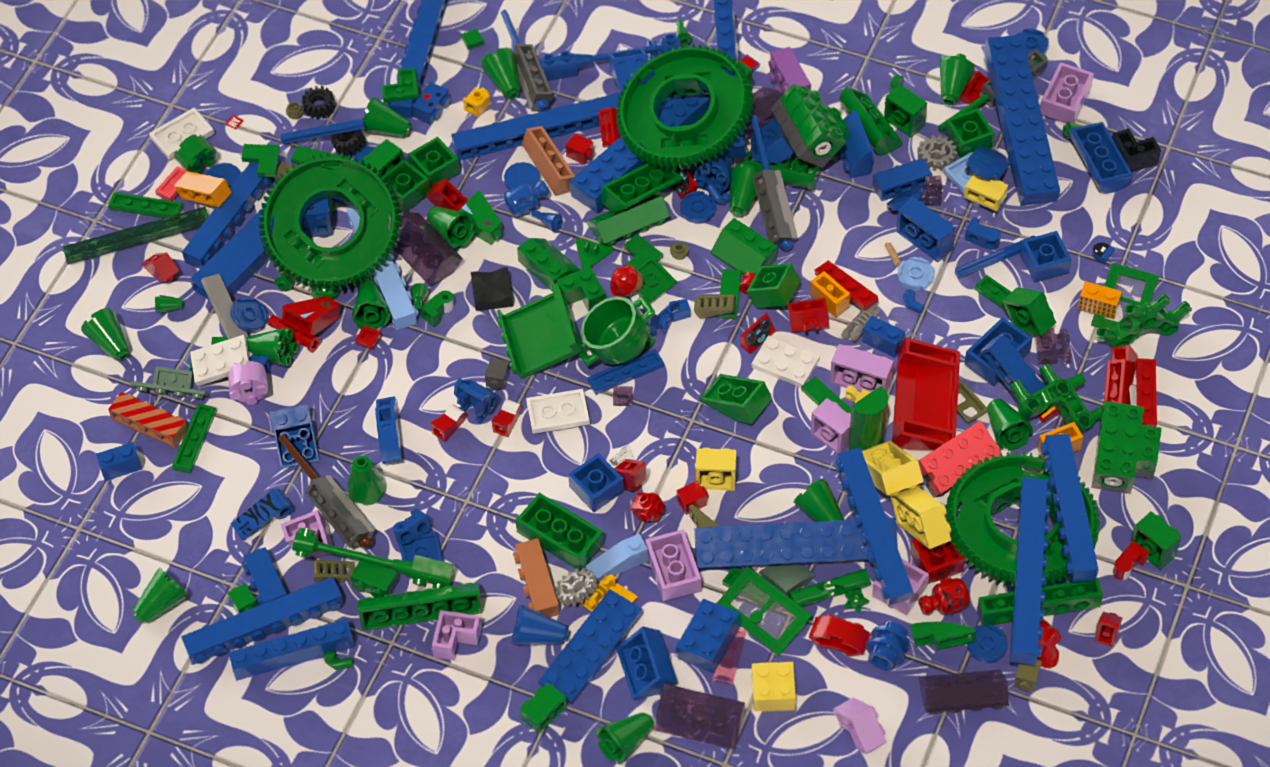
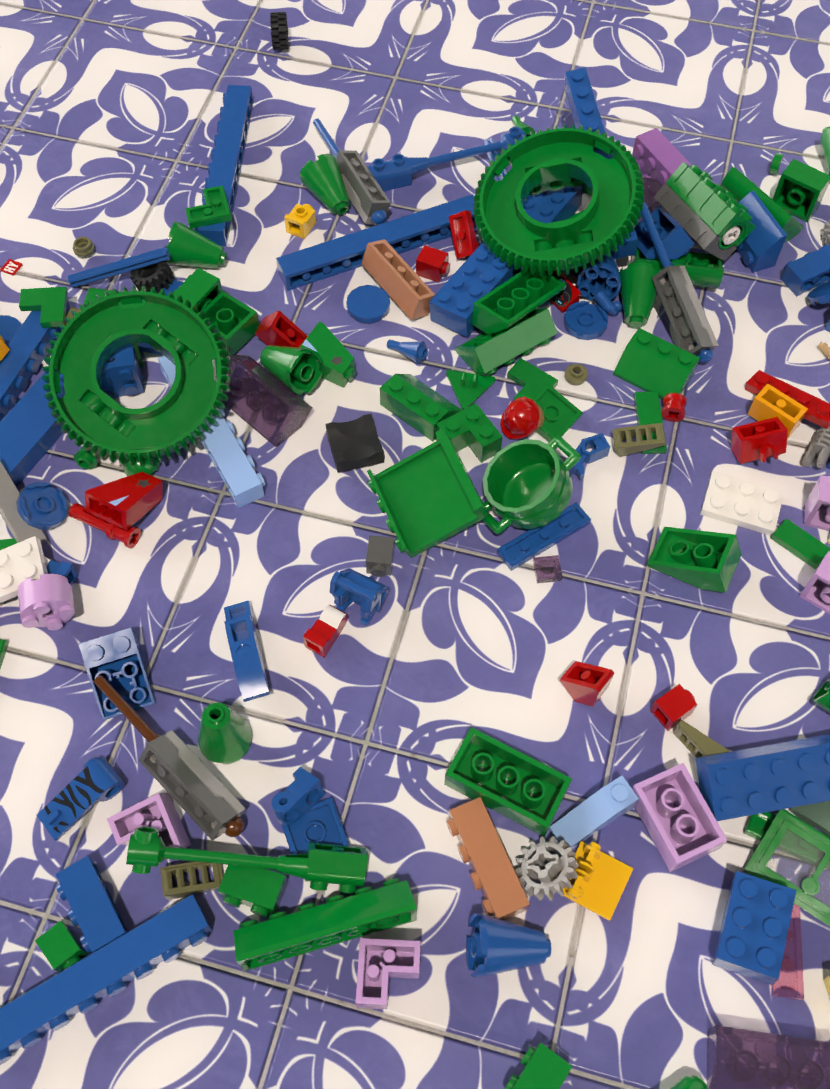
camera: 10 degrees left, 5 degrees up
blue brick [228,619,355,681] -> none
green cone [246,328,298,366] -> none
black tyre [302,86,335,120] -> none
green arm [324,650,353,670] -> none
green cone [352,280,390,329] -> none
red plate [355,325,382,350] -> none
green brick [408,136,460,189] -> none
green cone [410,283,429,309] -> none
blue brick [412,82,450,125] -> none
green leg [420,290,454,328] -> none
green tile [461,29,484,50] -> none
red leg [492,399,522,438] -> none
blue piece [504,181,550,217] -> none
white plate [526,389,590,434] -> none
blue plate [538,589,643,705] -> none
blue brick [568,453,624,512] -> none
blue slope [608,48,653,91] -> none
clear tile [609,445,636,466] -> none
blue slope [616,626,677,700] -> none
red brick [630,492,665,522] -> none
light yellow brick [696,448,736,491] -> none
slope [741,313,775,354] -> none
green brick [747,263,801,308] -> none

